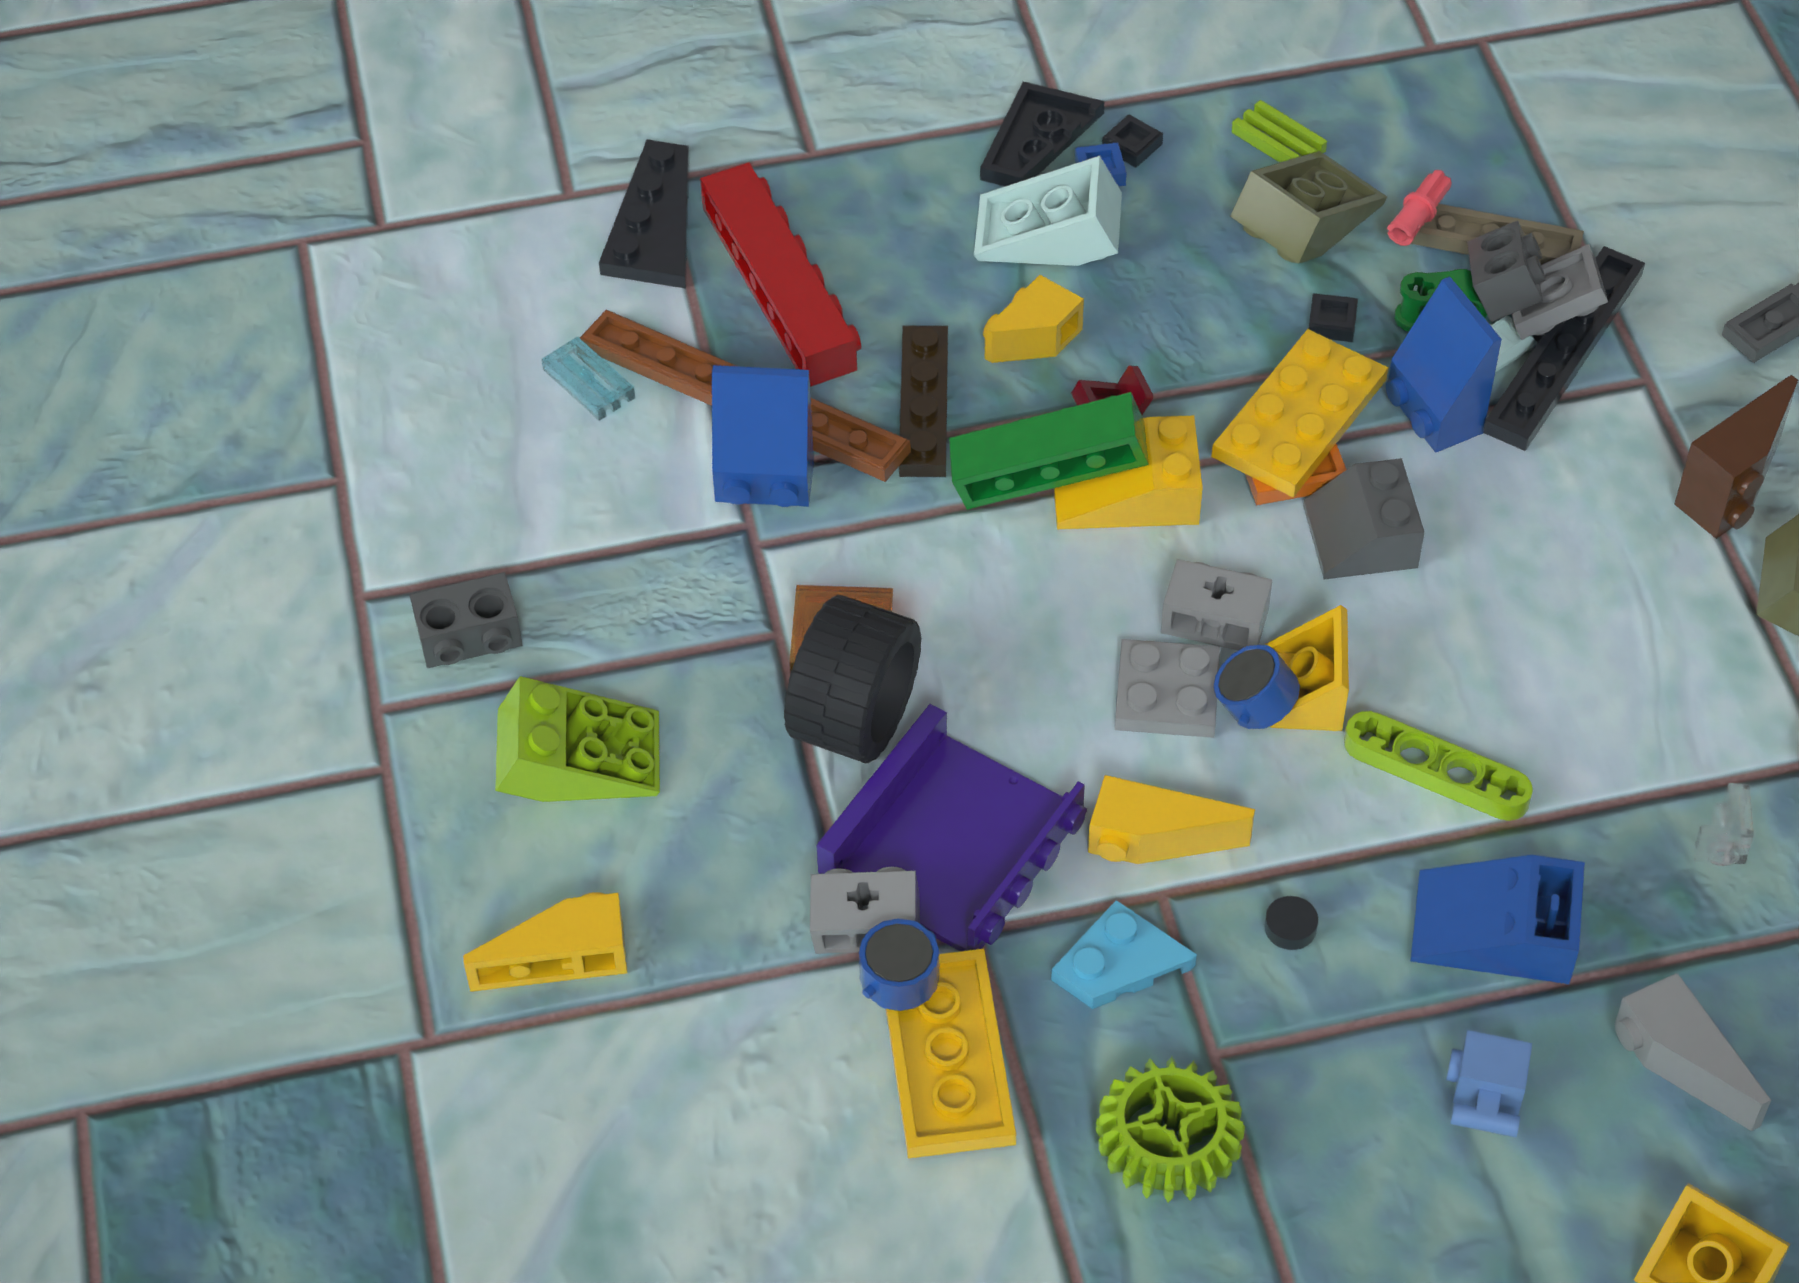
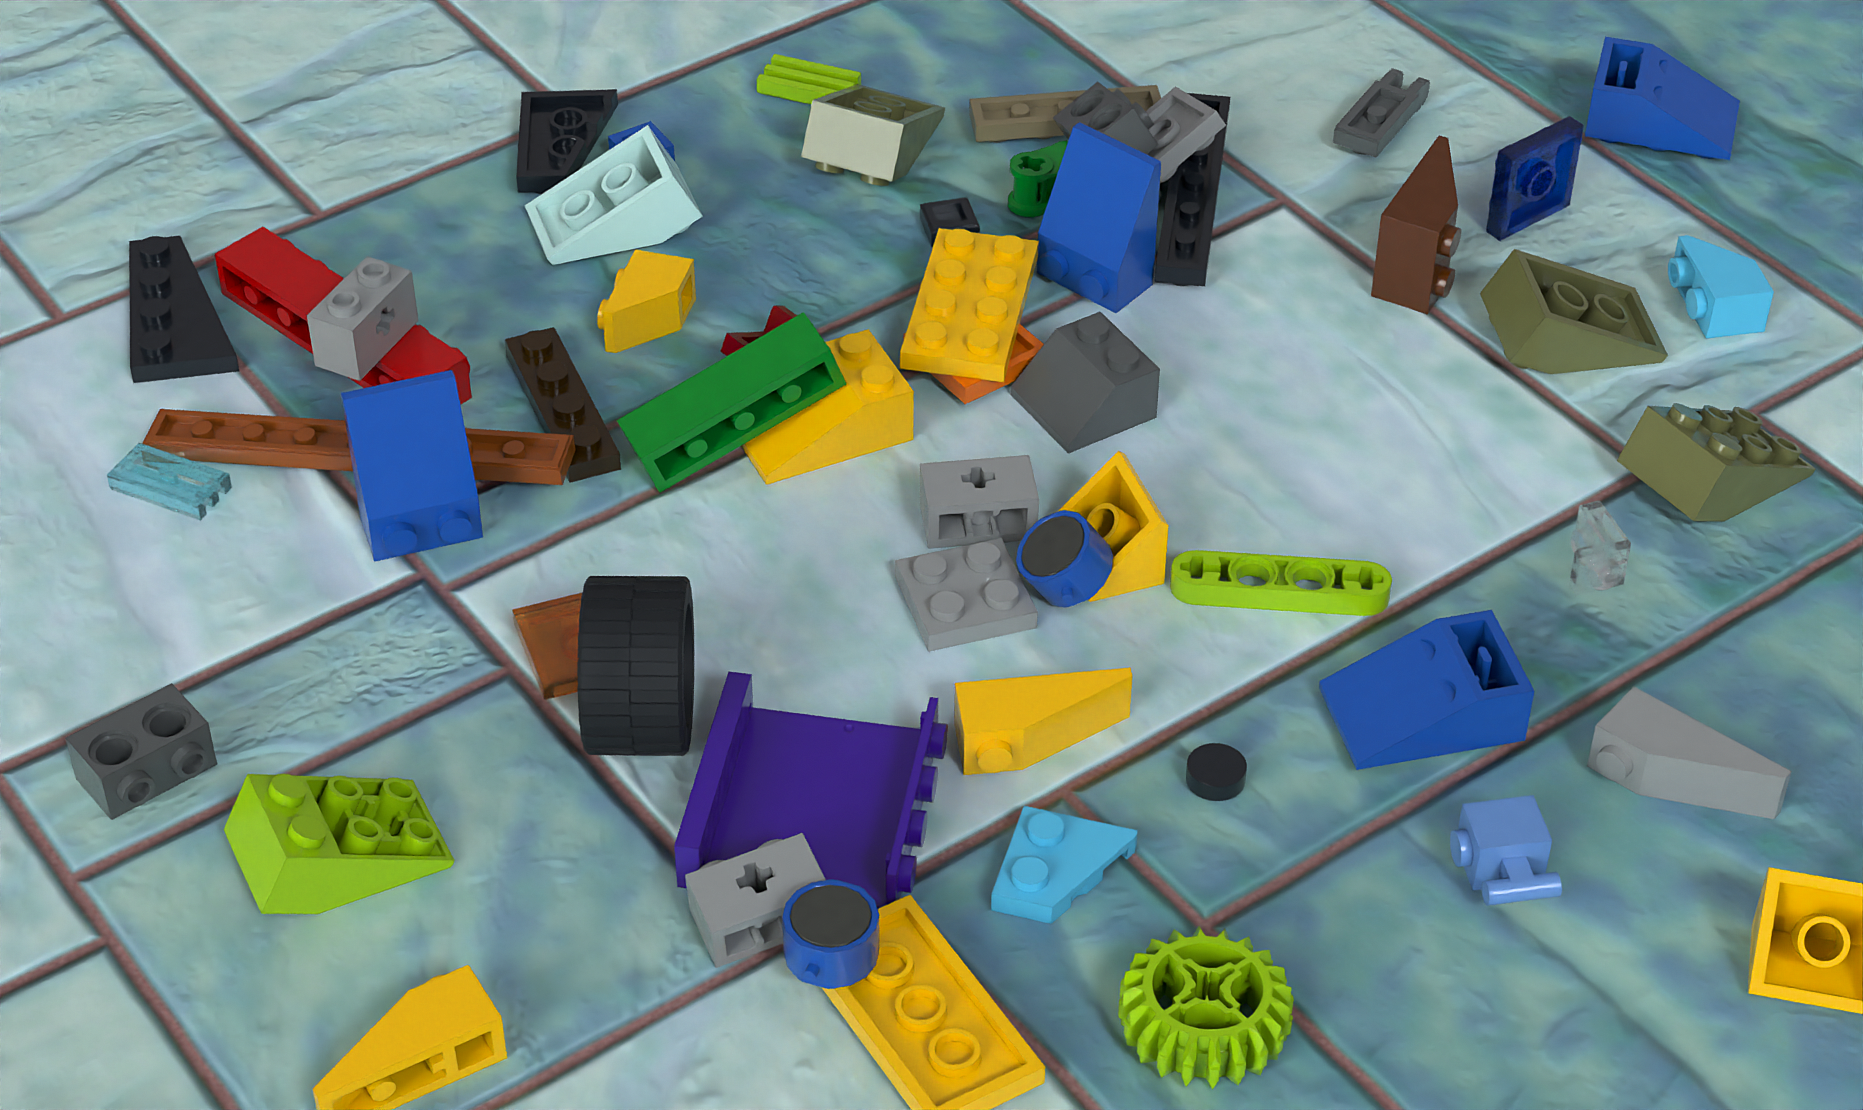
camera: 25 degrees left, 10 degrees down
black tile [1102,114,1163,168] -> none
coral axle [1387,170,1452,246] -> none
none -> light grey brick [307,256,418,381]

